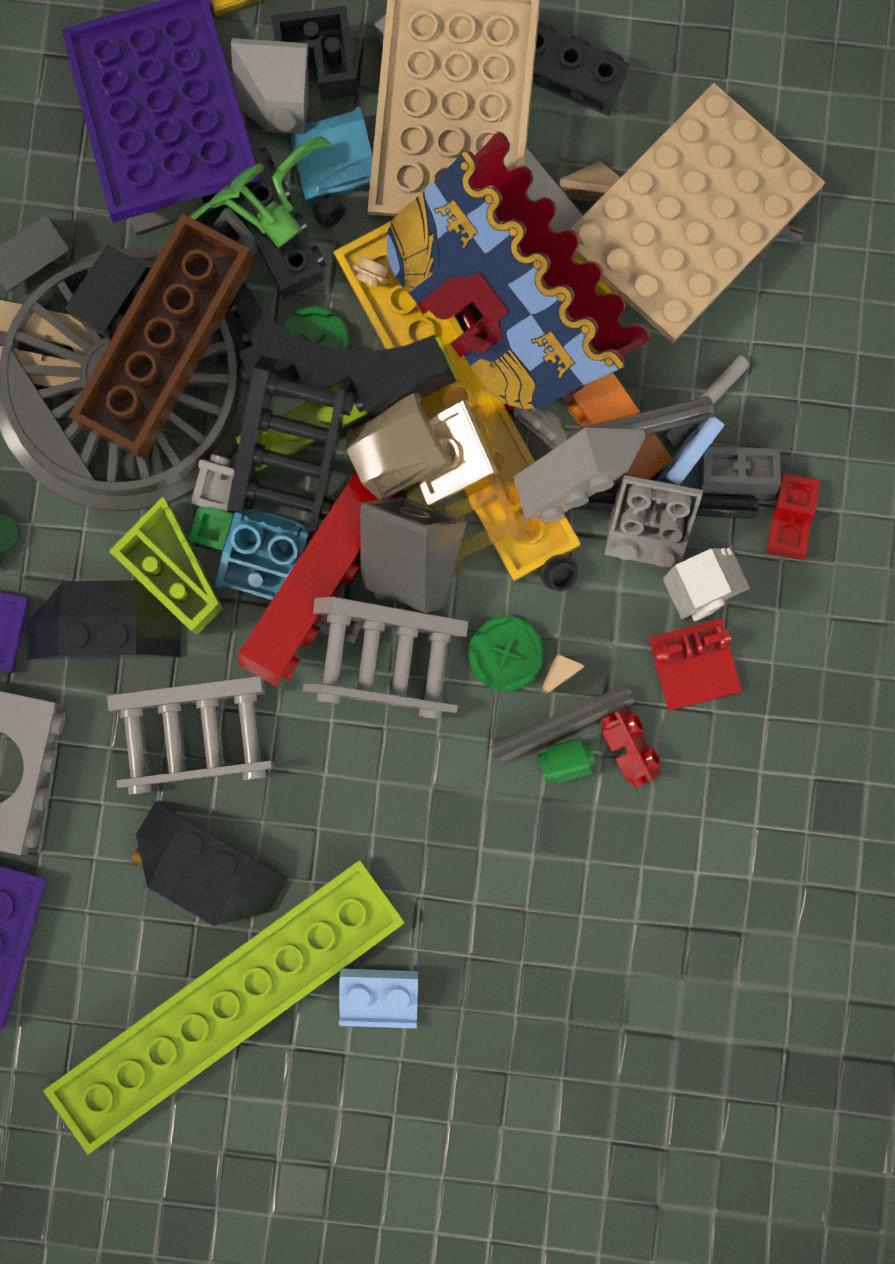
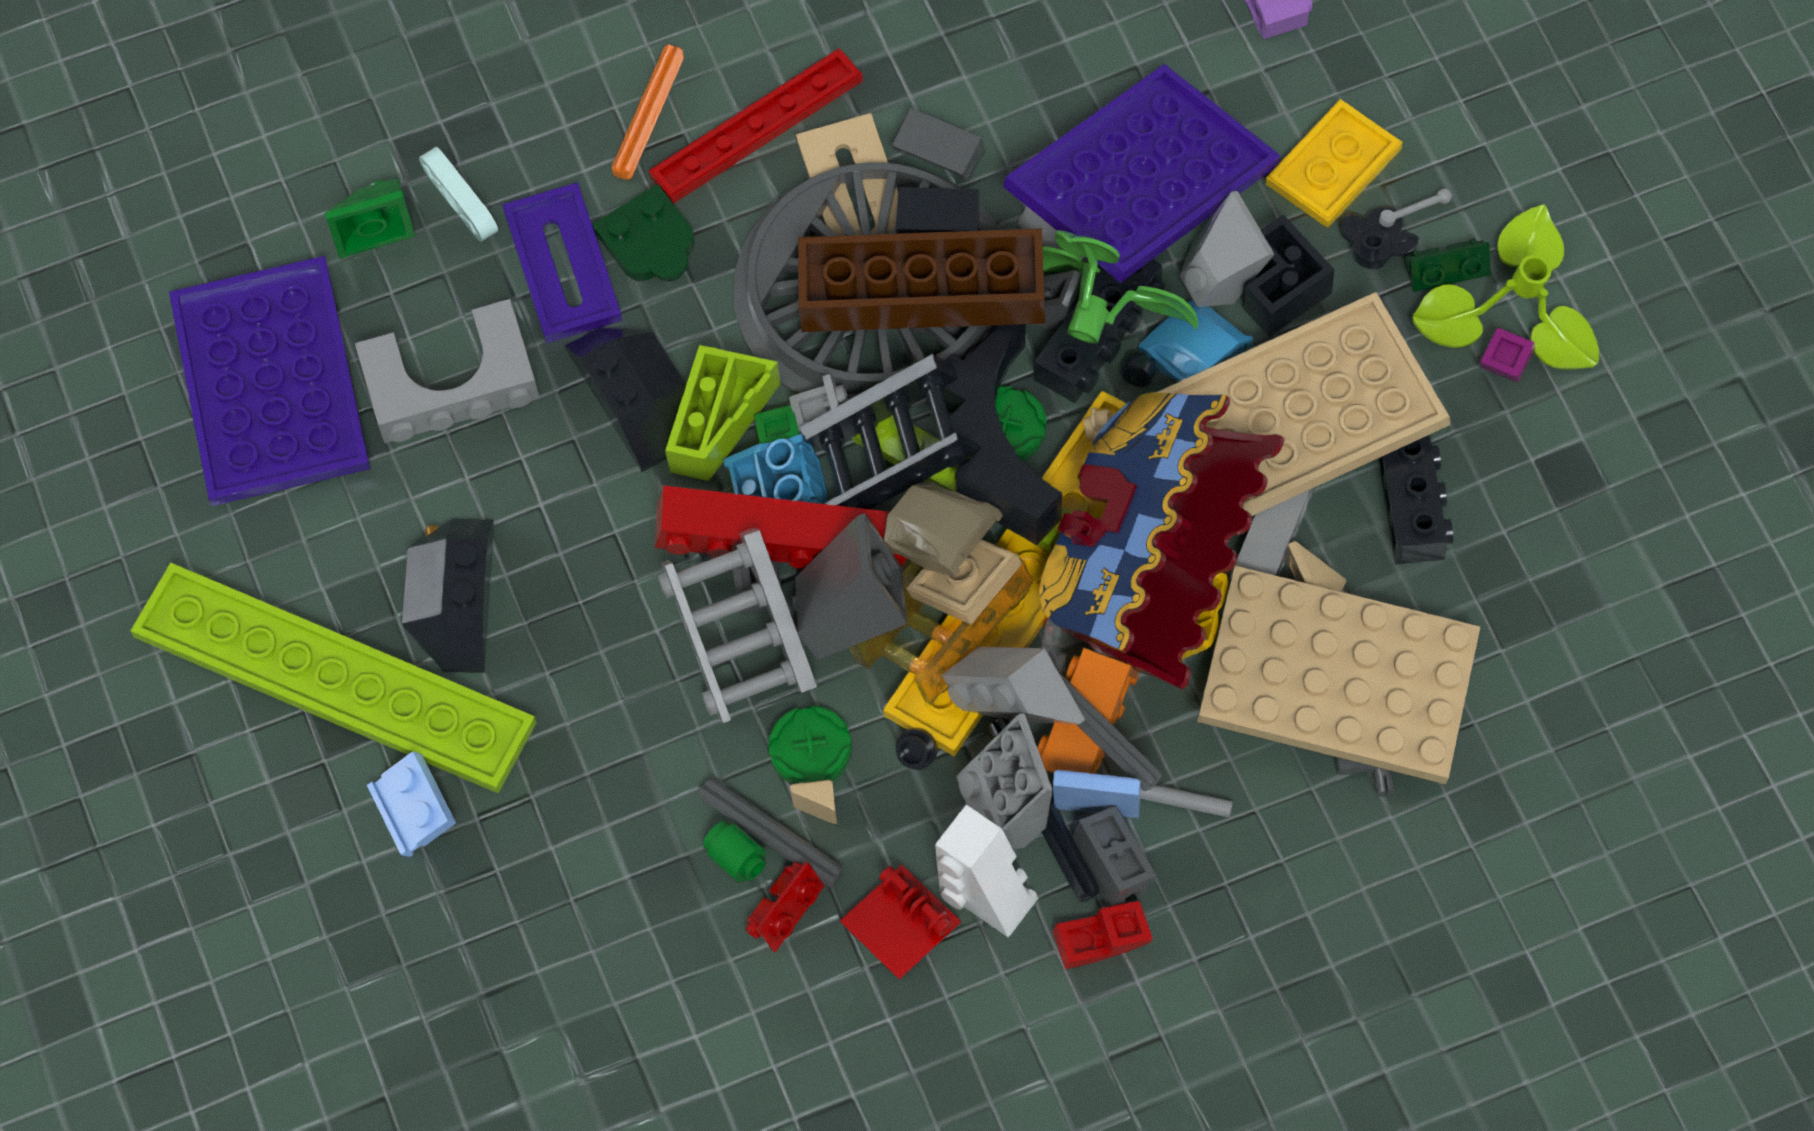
camera: 65 degrees right, 20 degrees down
light grey fence [107,676,275,795] -> none

